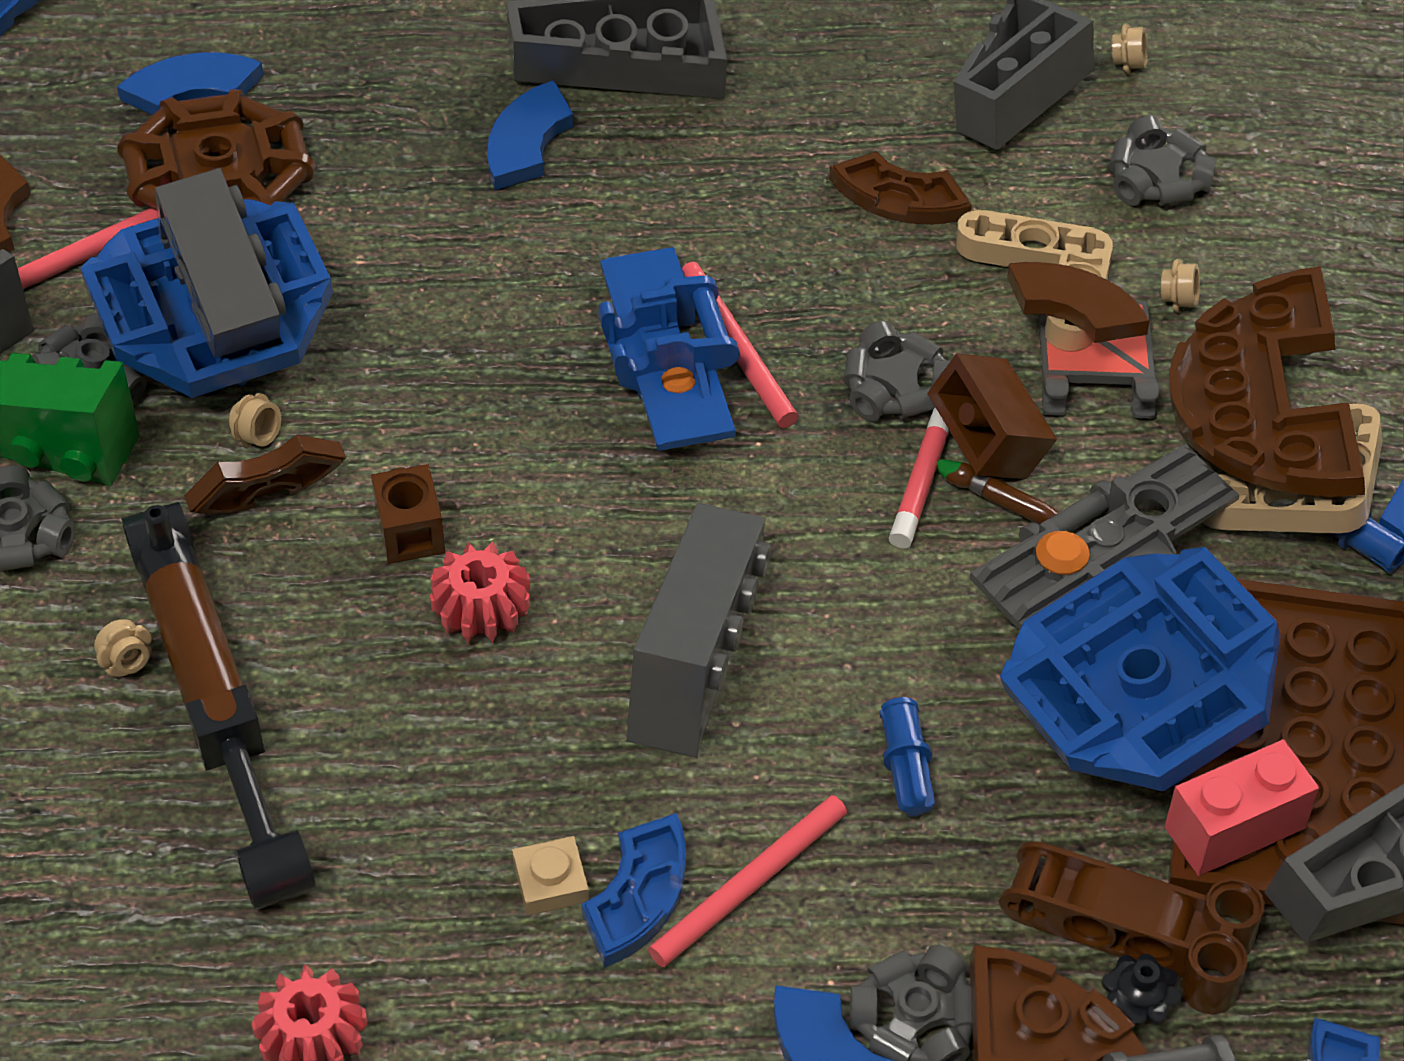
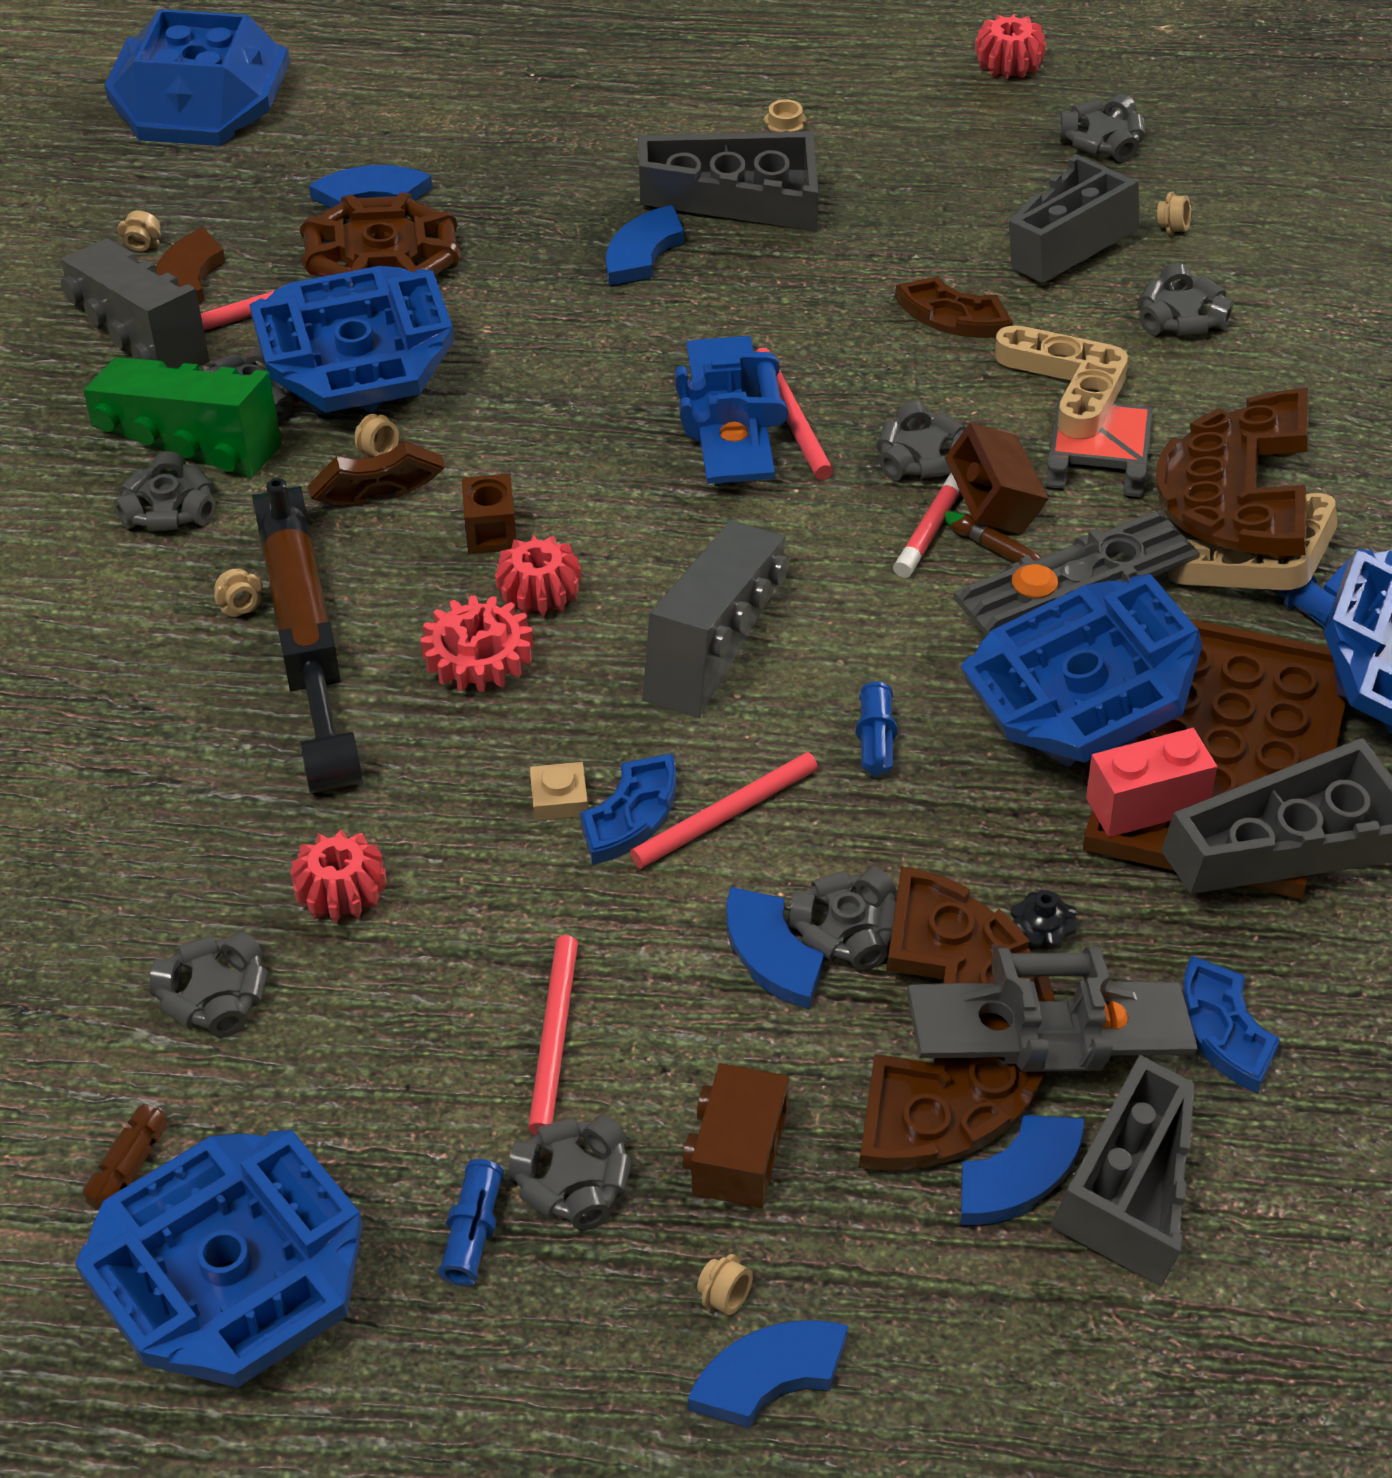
camera: 10 degrees right, 5 degrees down
dark grey wedge [155,168,286,359] -> none
reddish brown piece [999,841,1265,1015] -> none
reddish brown tile [1007,262,1150,343] -> none
tan plate [1161,259,1200,313] -> none
none -> coral gear [420,595,534,692]

